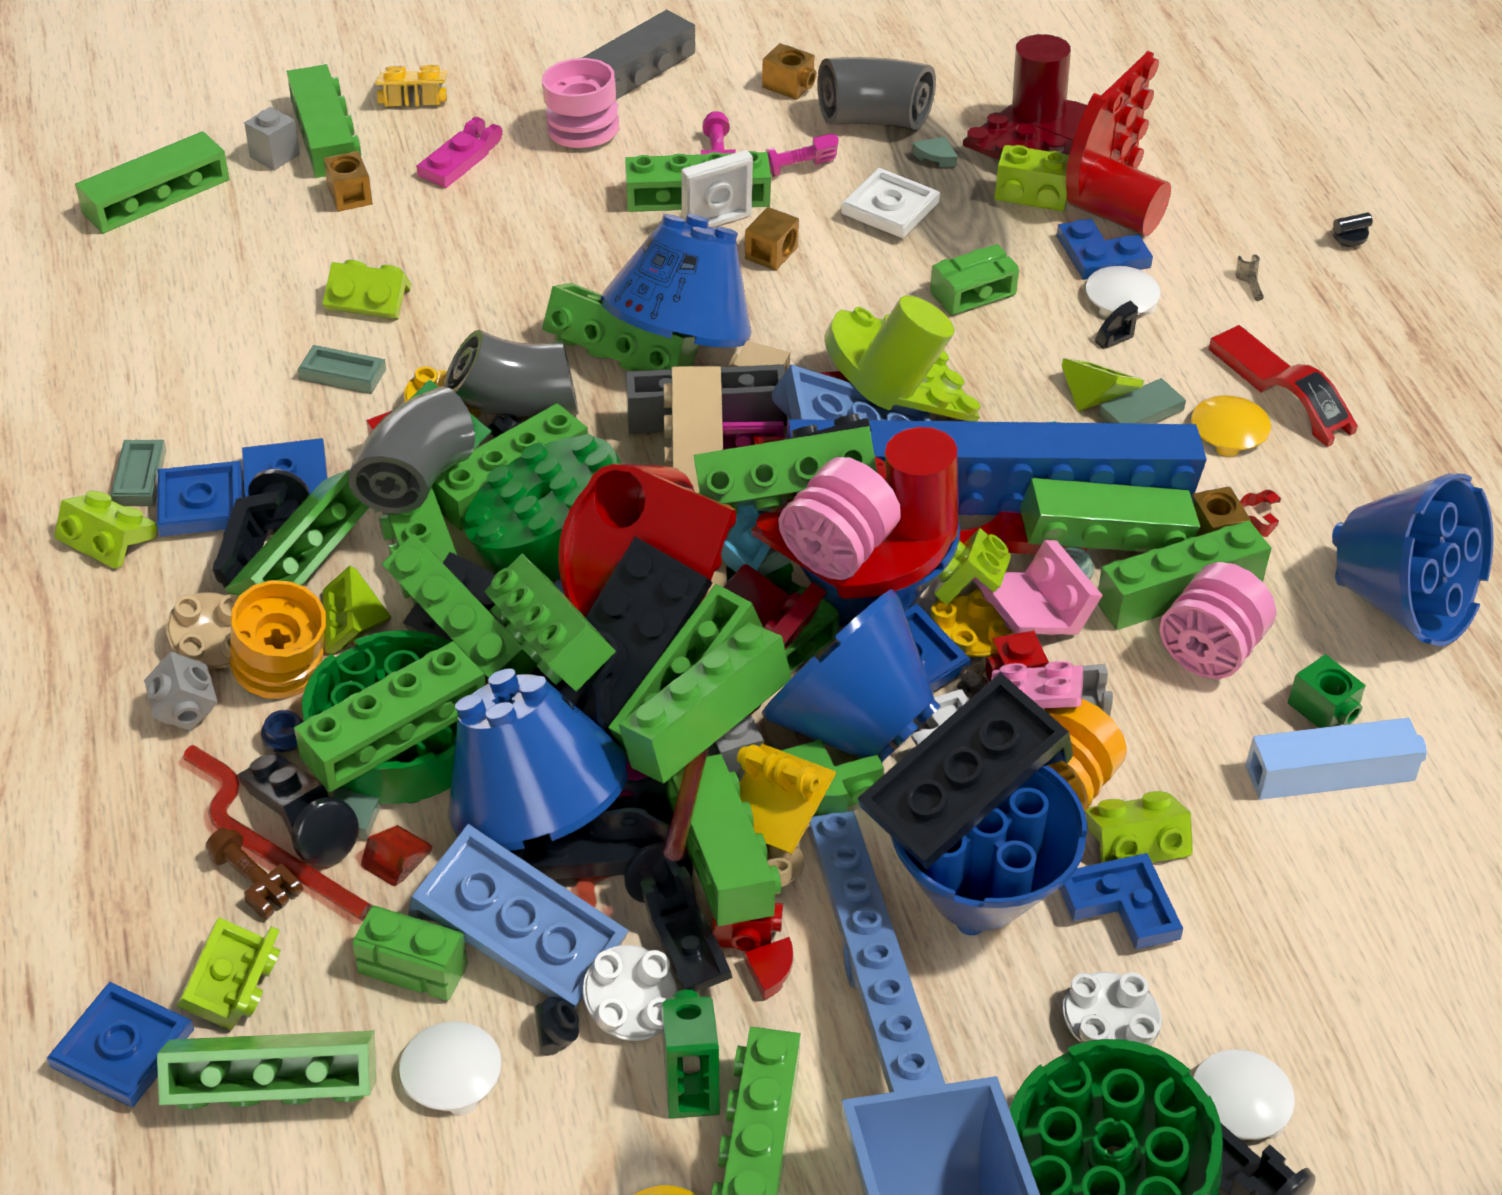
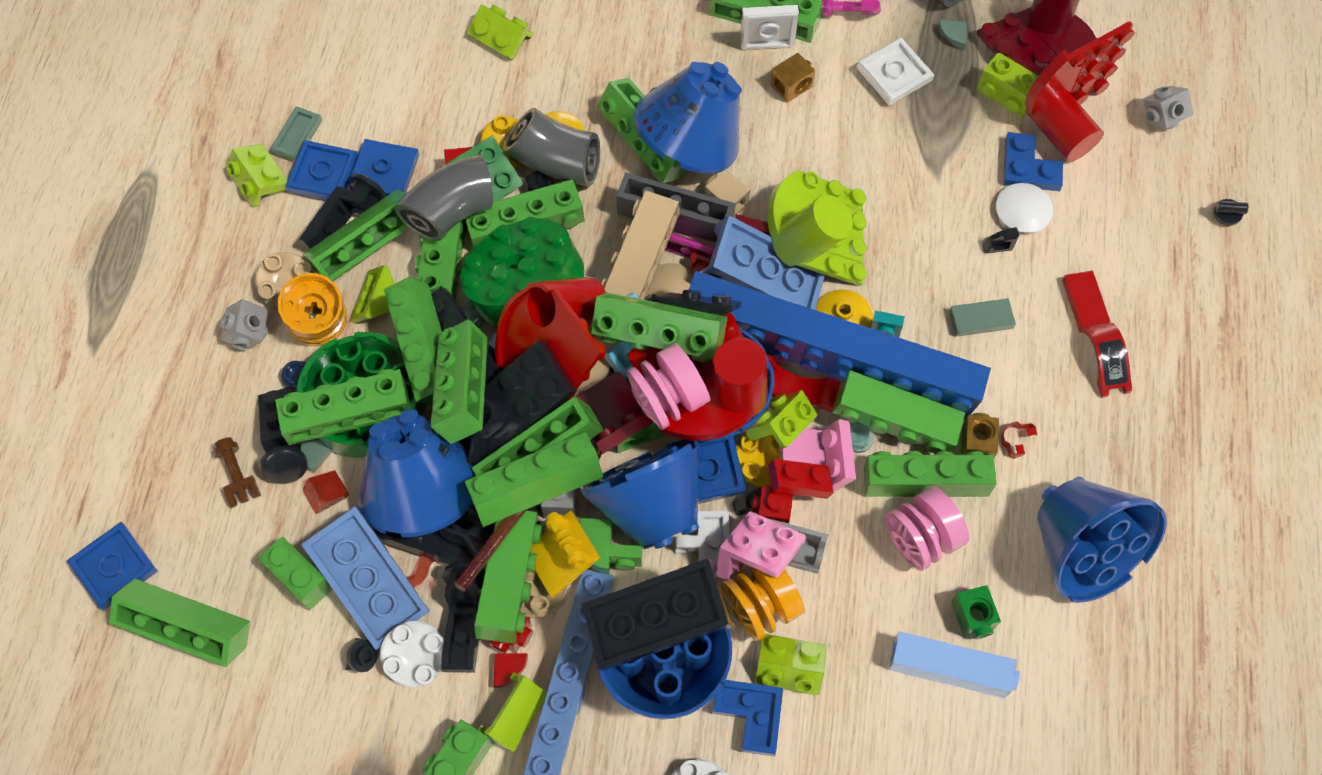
camera: 25 degrees right, 20 degrees up
lime bracket [177,917,281,1031] -> none
clear red piece [183,745,373,921] -> none
sand green tile [298,345,386,394] -> none
white dish [399,1021,502,1116] -> none
green torso [662,989,720,1119] -> none
bright green brick [930,244,1019,316] -> none
lime slope [1061,358,1144,412] -> none
yellow dish [1190,395,1271,457] -> none
clear smoke hand [1235,254,1264,301] -> none
none -> lime hinge [478,672,547,753]
none -> red plate [768,459,834,499]
none -> light grey brick [1143,86,1194,130]

